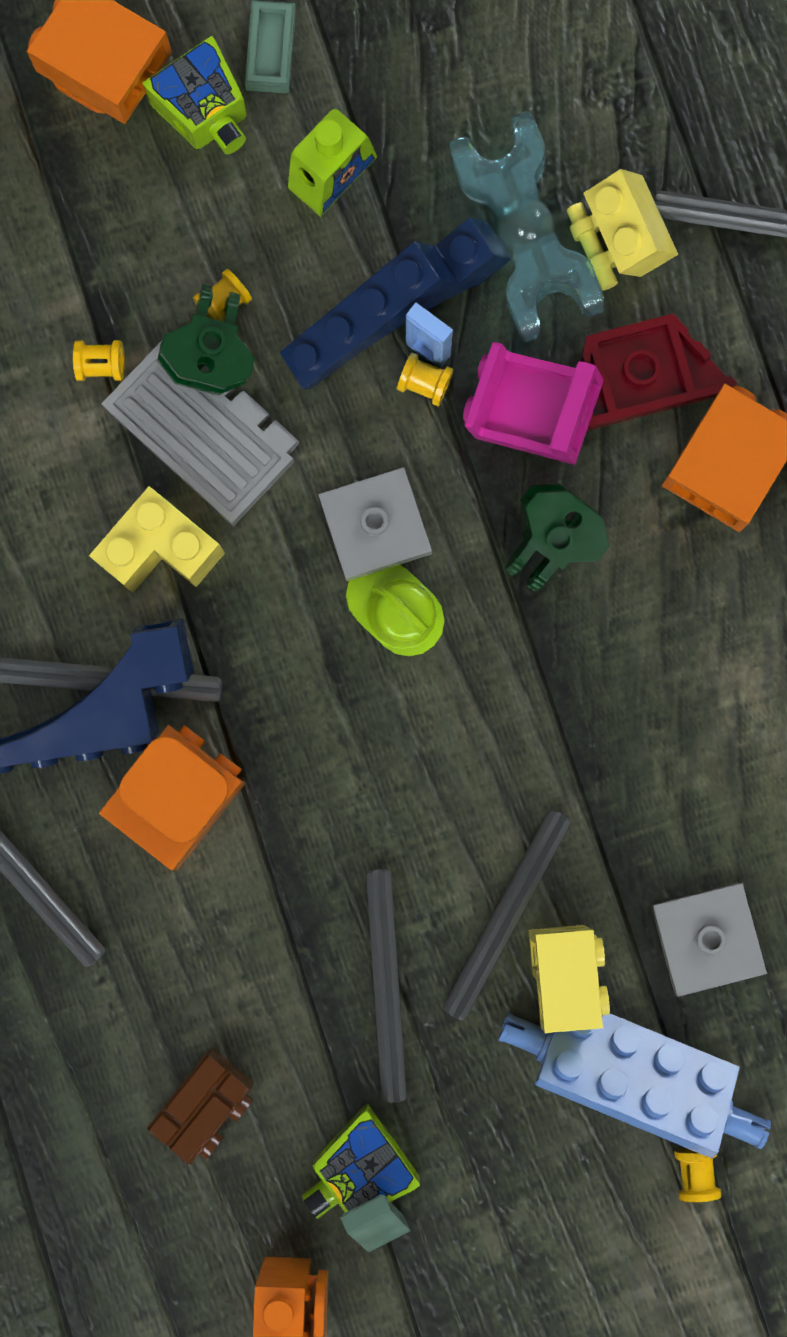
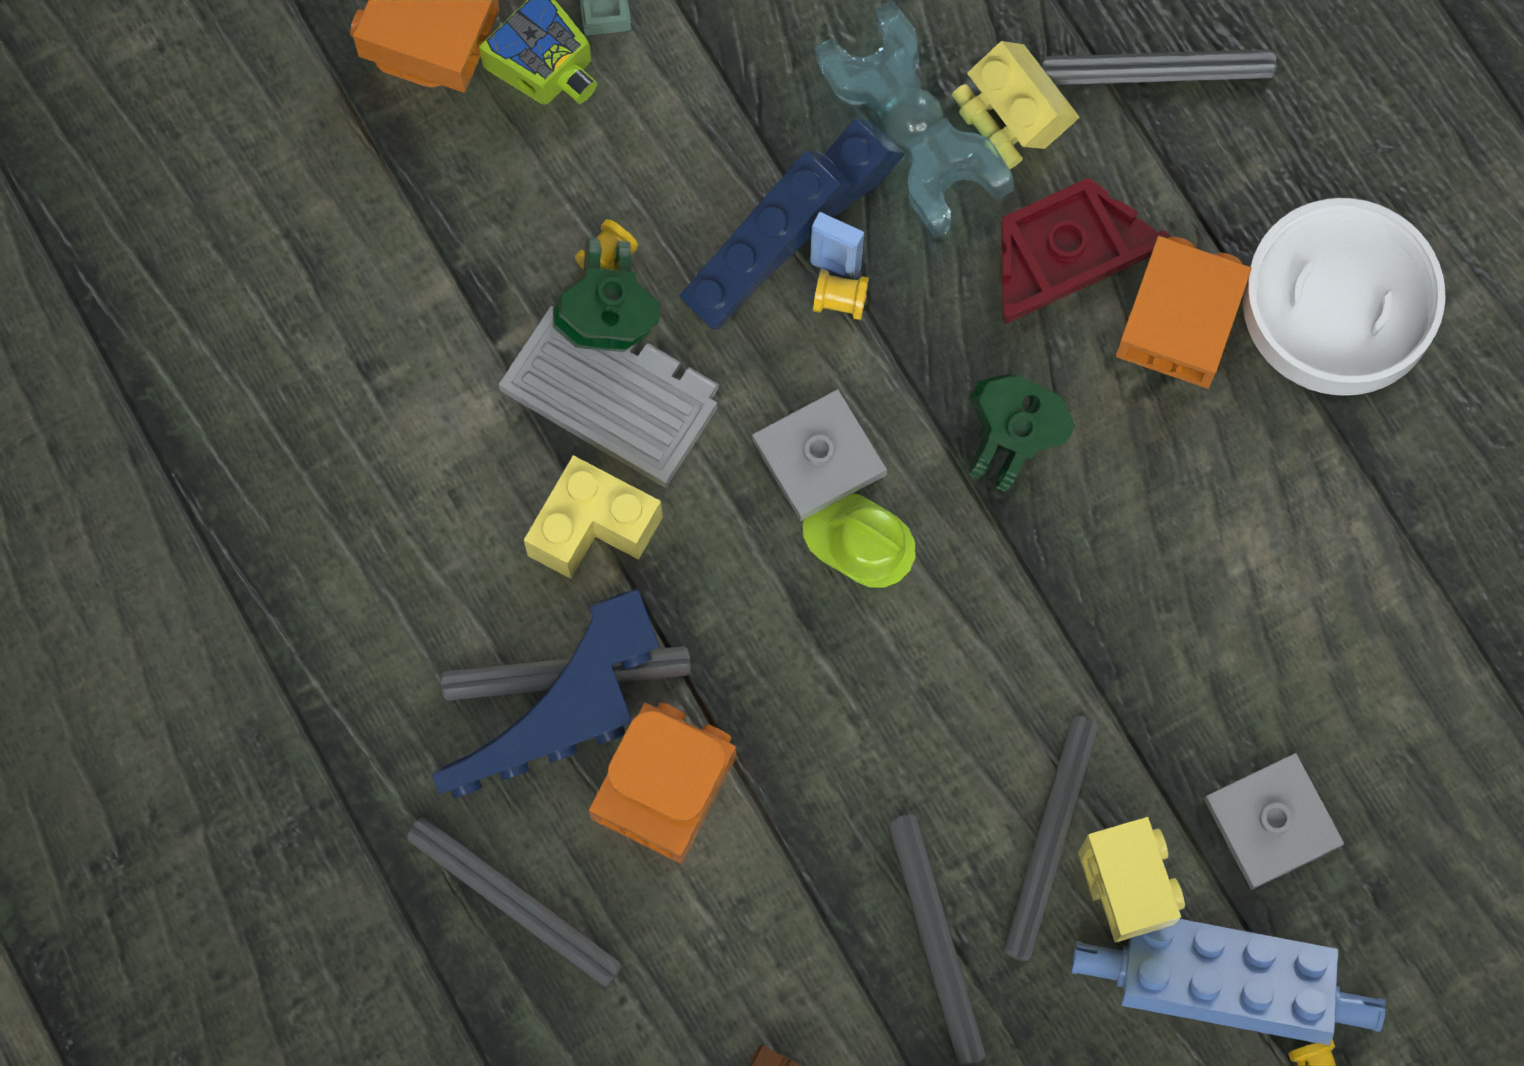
camera: 15 degrees left, 10 degrees down
yellow bush [73,340,125,381] -> none
lime torso [288,108,377,217] -> none
dark pink panel [463,342,604,465] -> none

